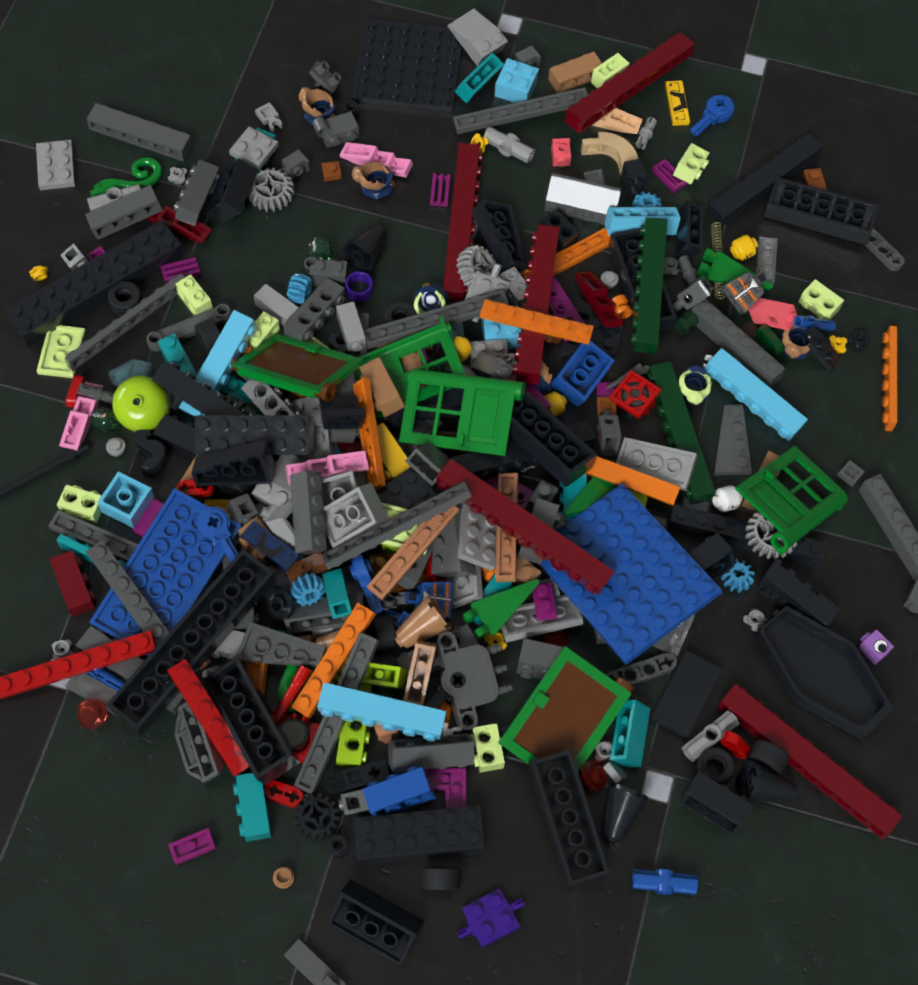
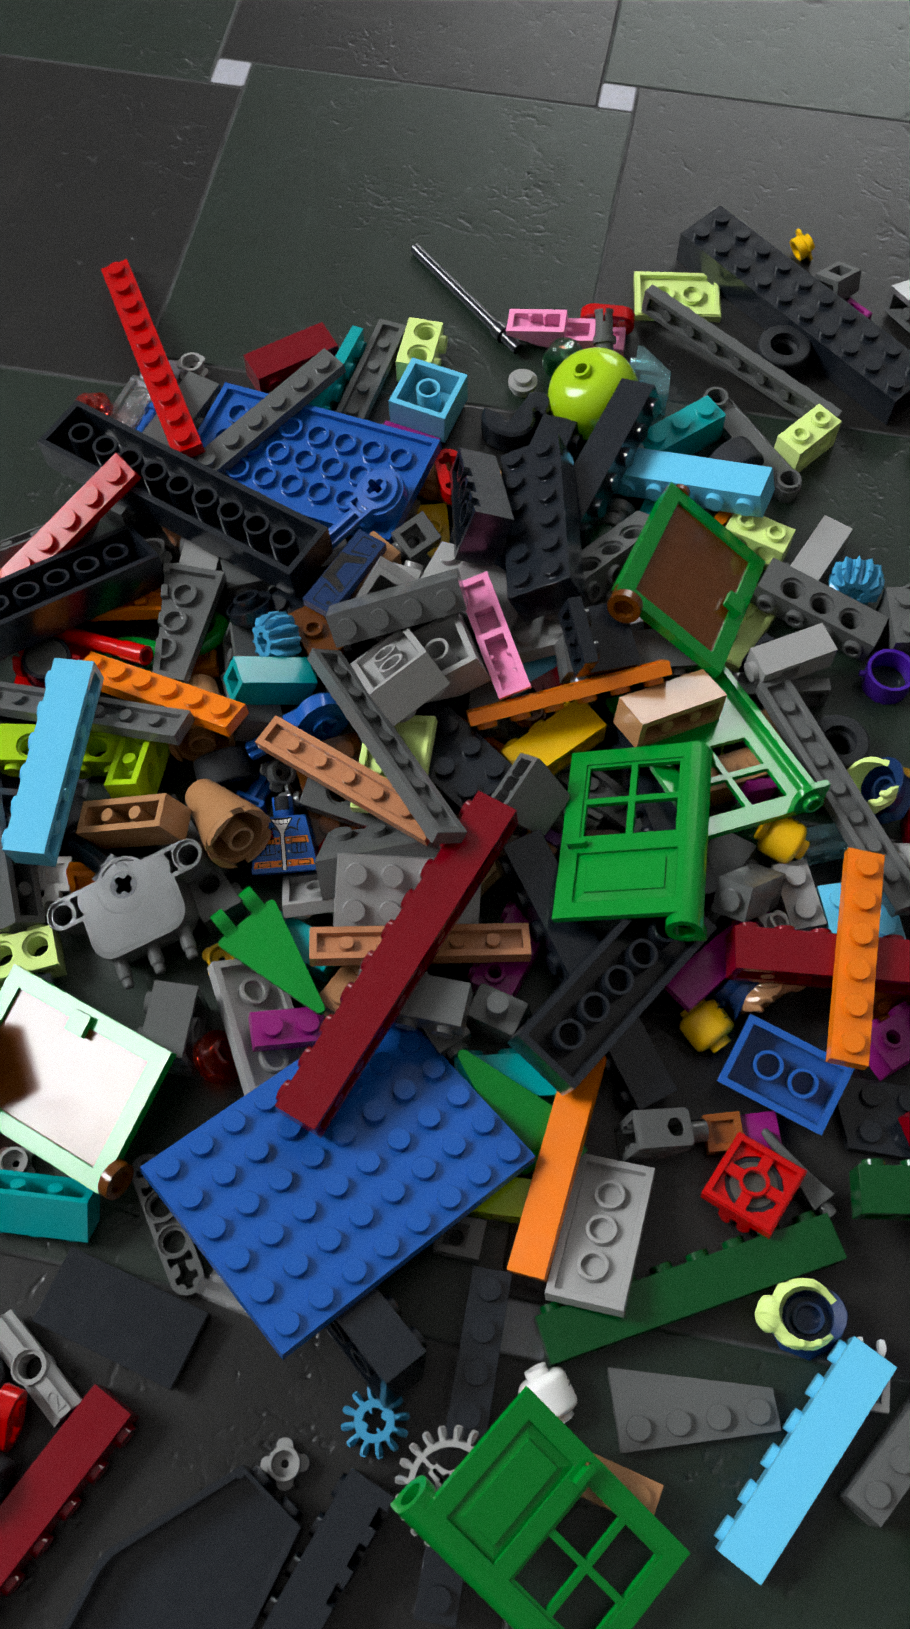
camera: 90 degrees right, 0 degrees up
magenta tile [161,257,201,284] -> none

